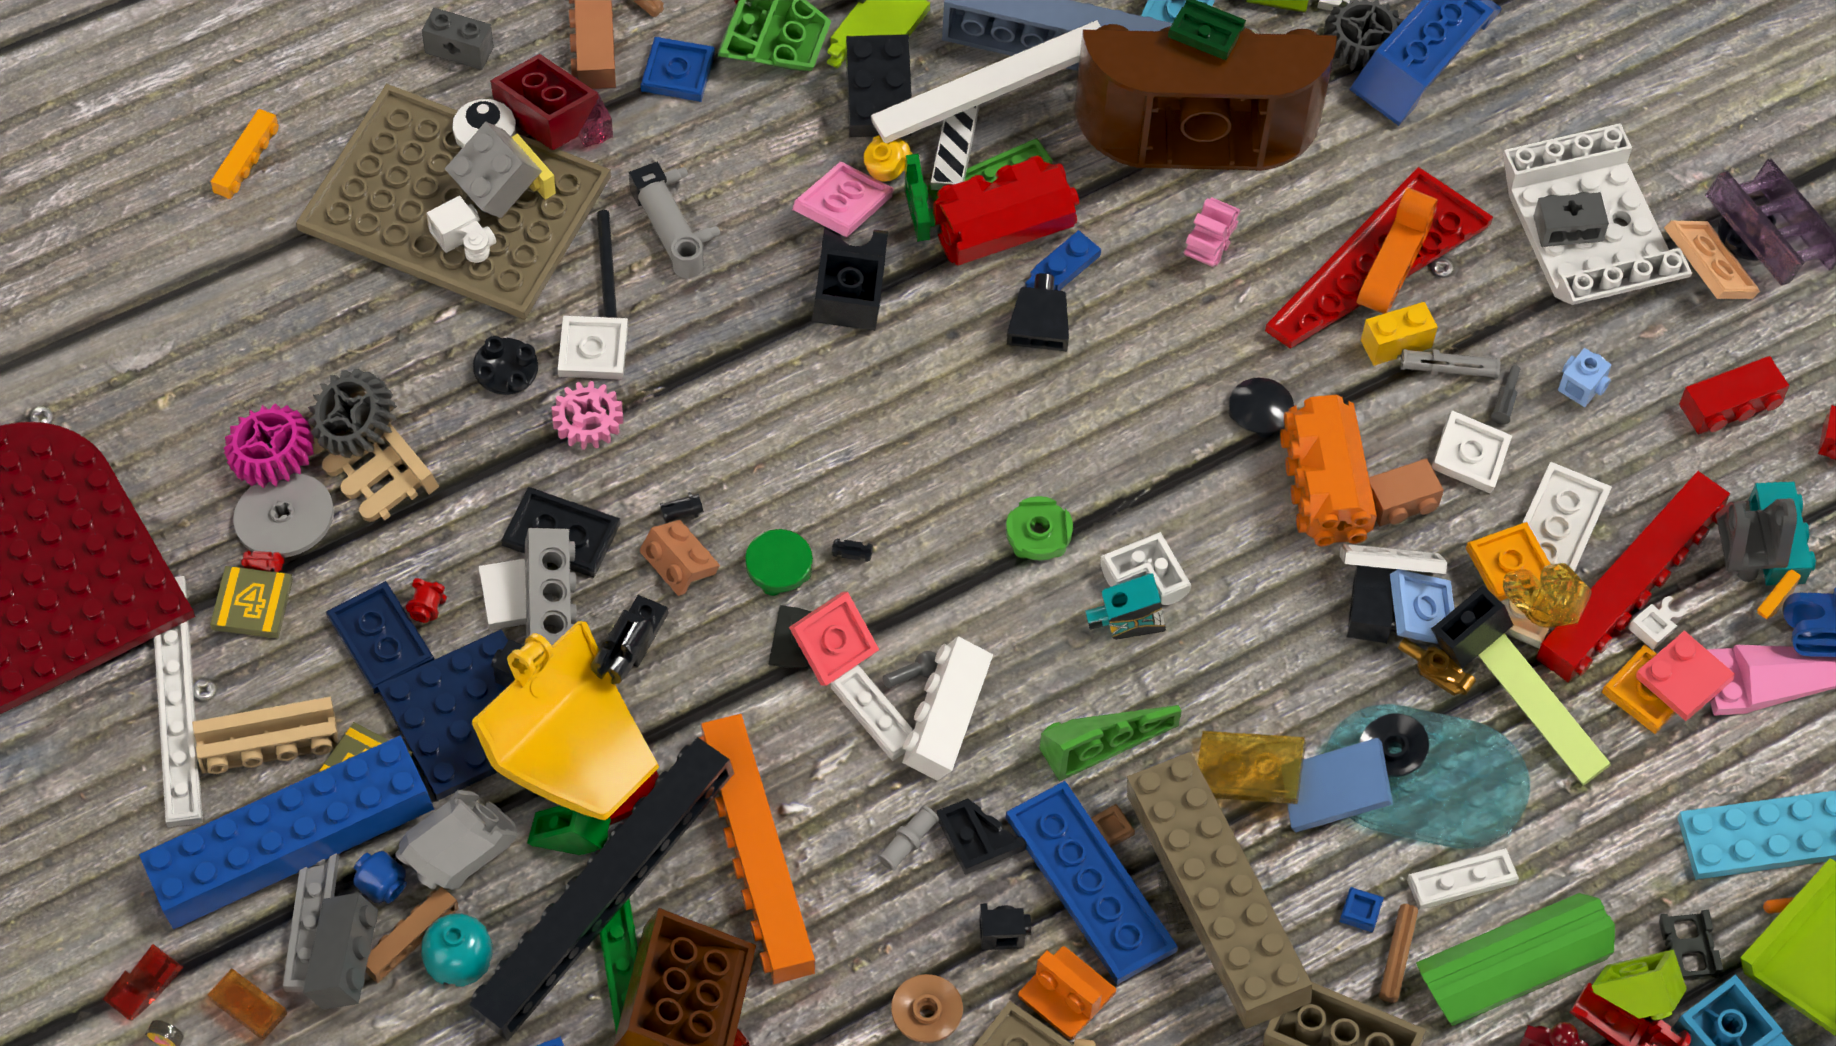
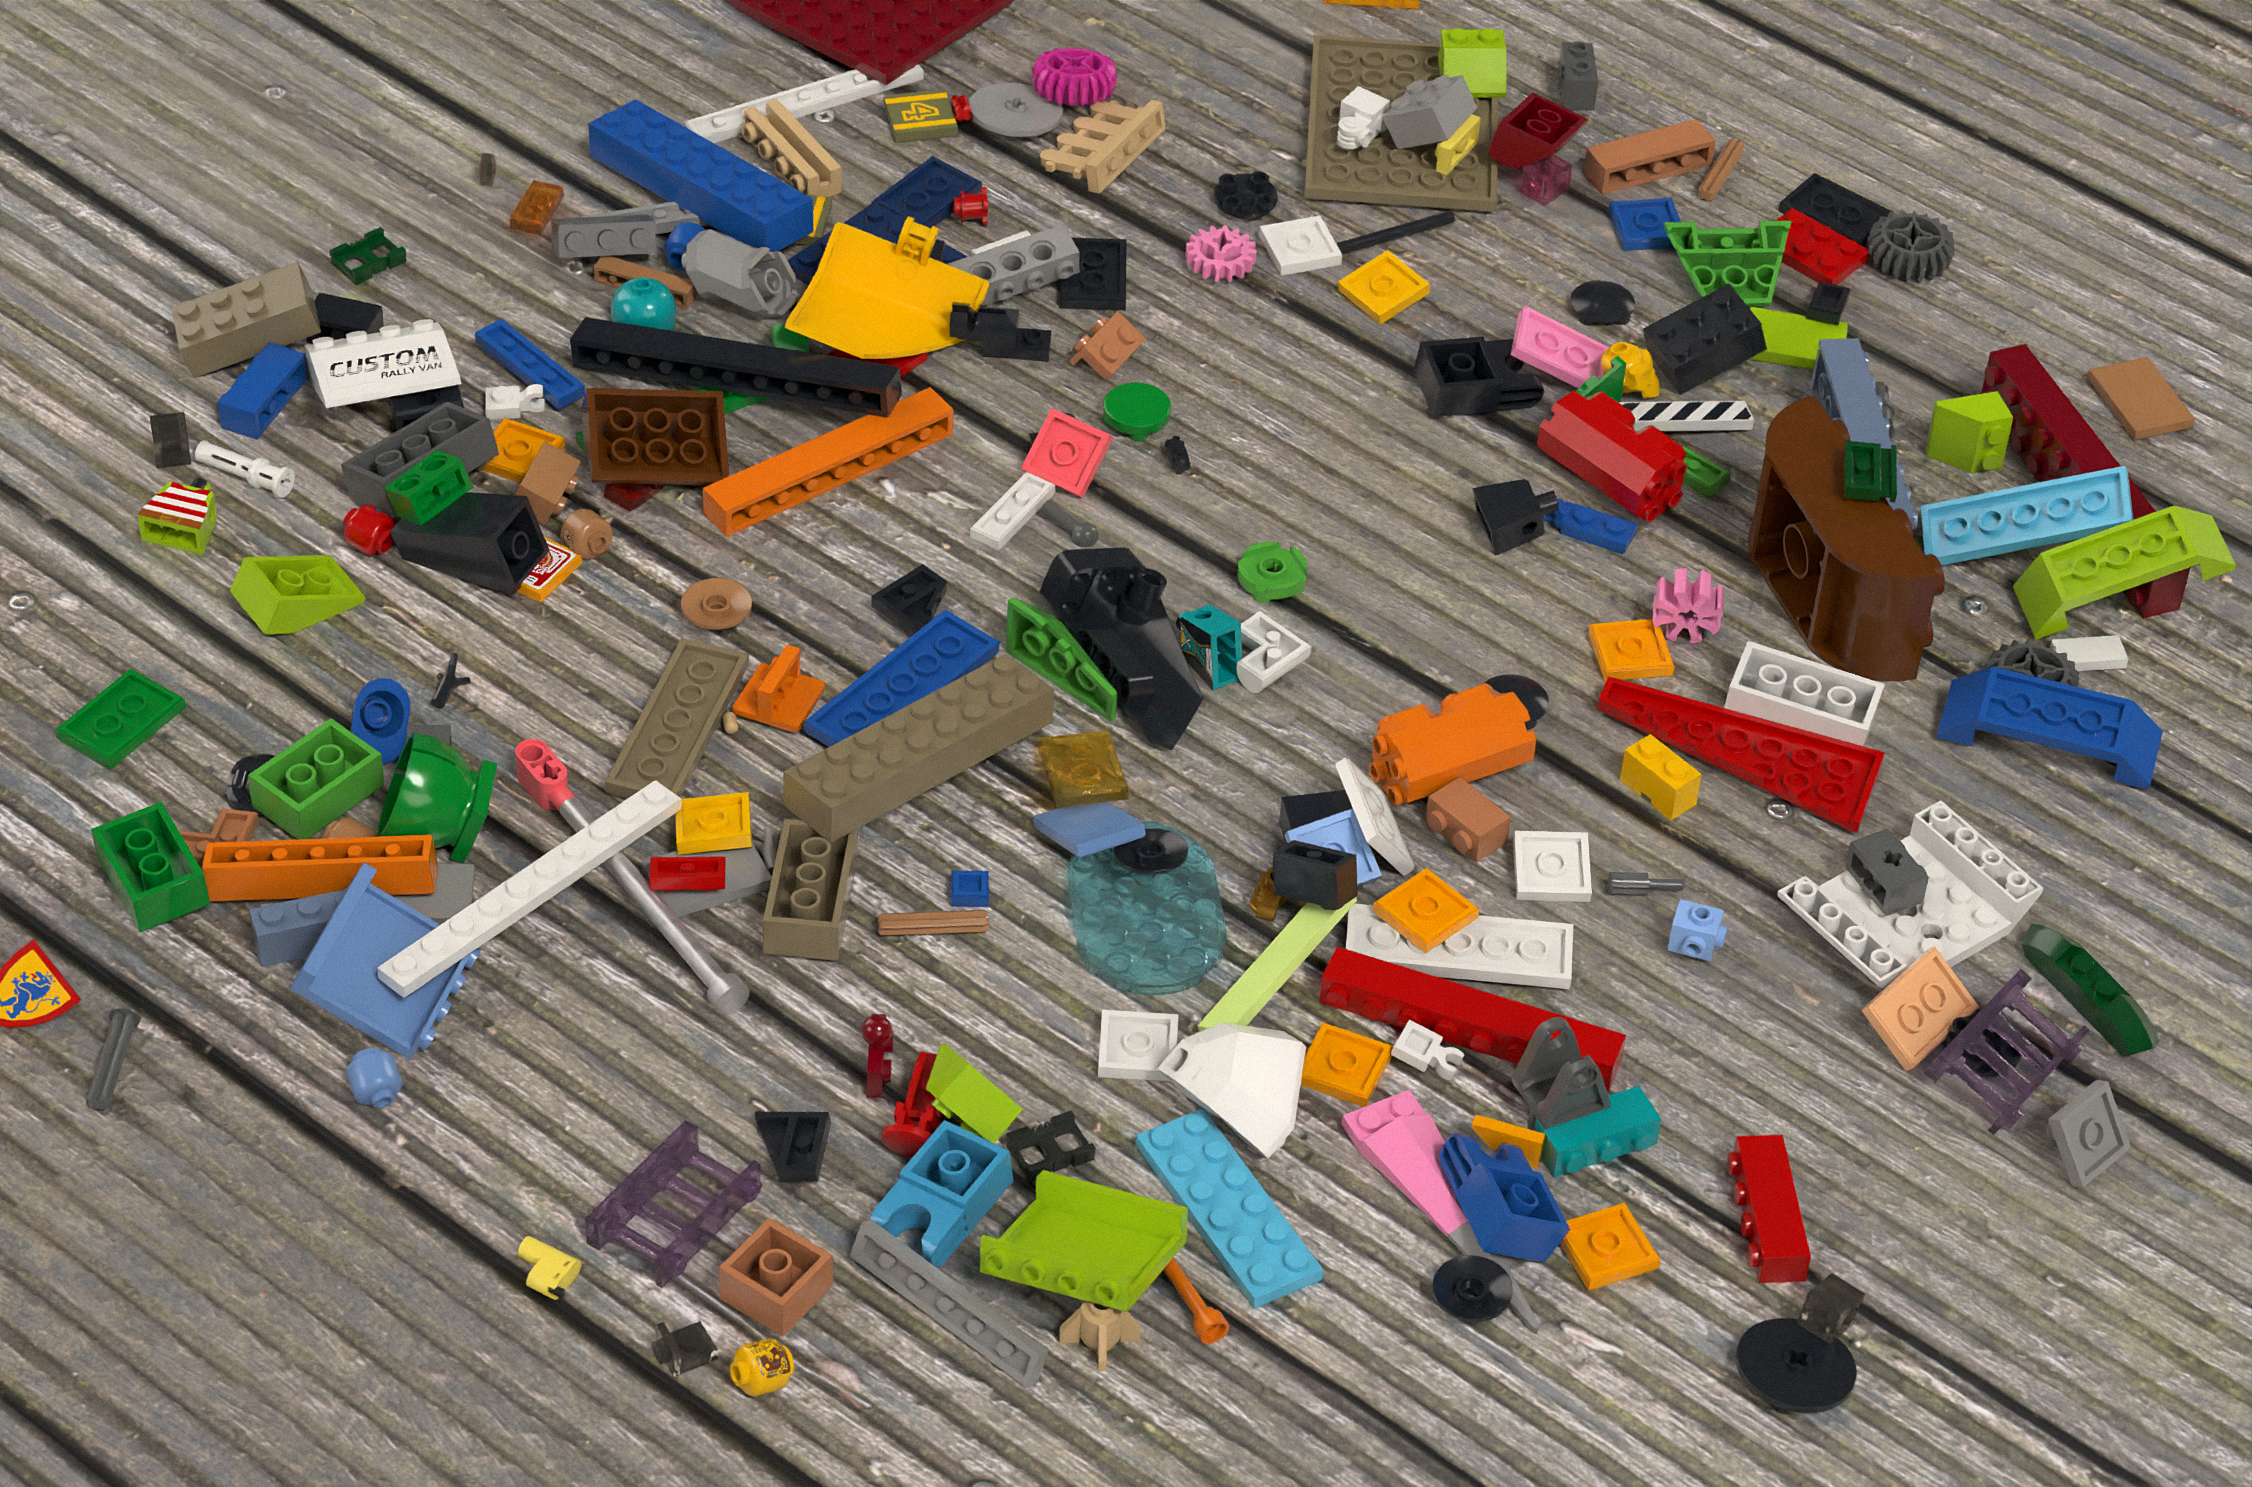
camera: 70 degrees right, 15 degrees down
clear red slope [103,944,184,1021] -> none
dark grey gear [308,369,397,458] -> none
white tile [453,99,516,148] -> none
light grey piece [629,161,720,279] -> none
black pin [660,492,704,524] -> none
white tile [871,20,1101,143] -> none
light grey pin [877,805,939,871] -> none
white brick [902,636,993,781] -> none
black brick [979,903,1031,951] -> none
orange beam [1357,188,1438,314] -> none
light grey pin [1400,349,1501,378] -> none
white tile [1407,848,1519,910] -> none
bright green piece [1416,893,1615,1026] -> none
clear yellow piece [1503,563,1592,628] -> none
coral plate [1636,630,1735,721] -> none
red brick [1679,356,1789,435] -> none
none -> black panel [1038,547,1204,750]
none -> white tile [1098,1010,1178,1082]
none -> white brick [1157,1022,1306,1158]
none -> yellow plate [1338,250,1430,325]
none -> lime slope [1438,28,1507,98]
none -> black dish [1570,280,1635,326]
none -> light orange tile [1588,619,1674,681]
none -> white brick [1724,641,1885,746]
none -> dark green brick [2021,924,2159,1056]

